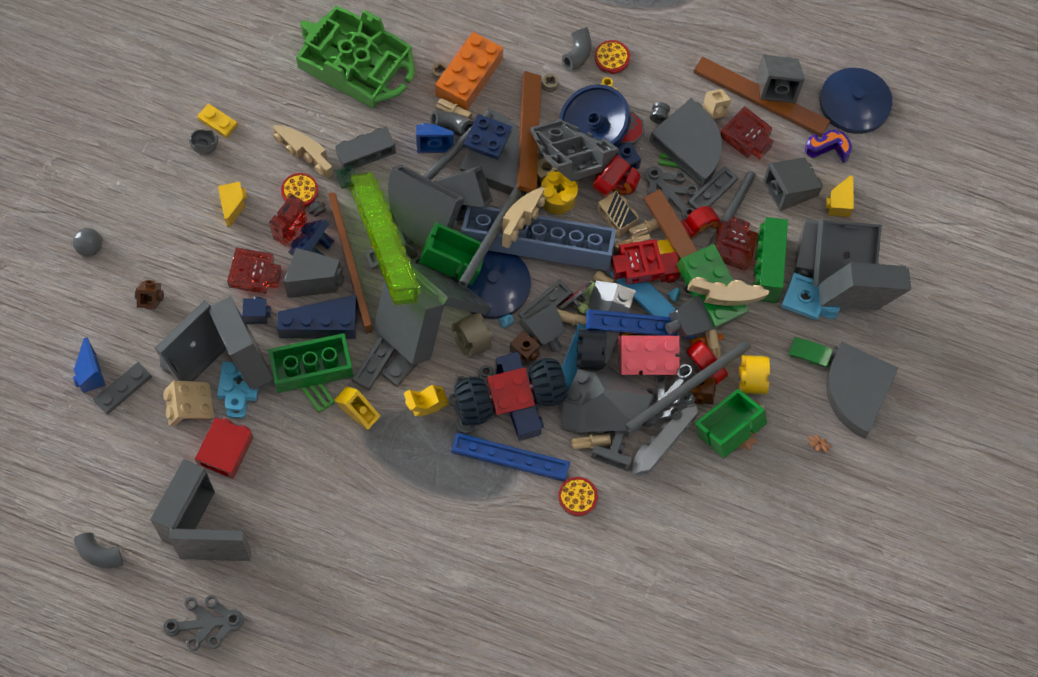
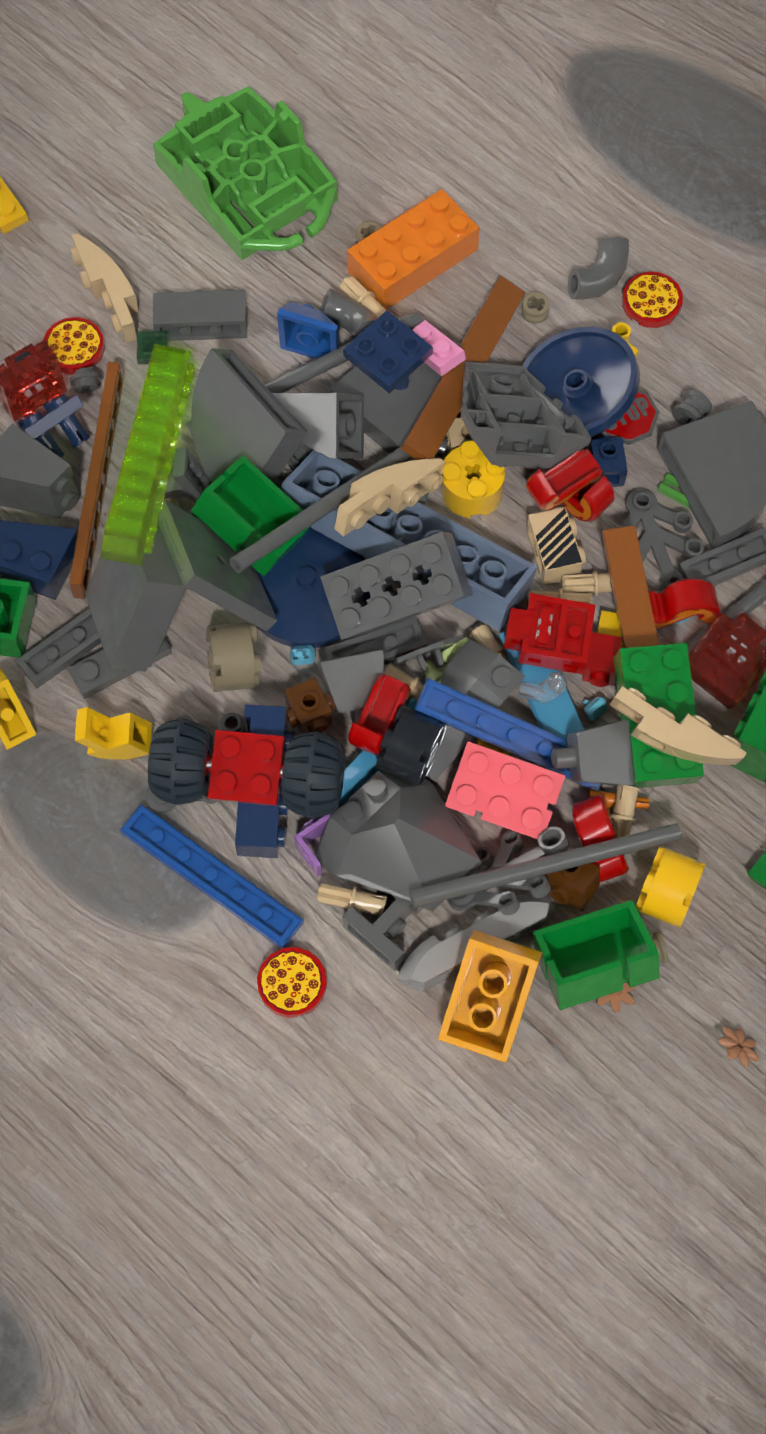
camera: 25 degrees right, 0 degrees up
none -> medium lavender bracket [294,813,333,877]
none -> dark grey brick [320,532,473,640]
none -> red animal [348,674,411,756]
none -> bright pink plate [411,320,466,376]
none -> light orange brick [438,930,542,1063]
none -> clear arm [518,672,567,703]

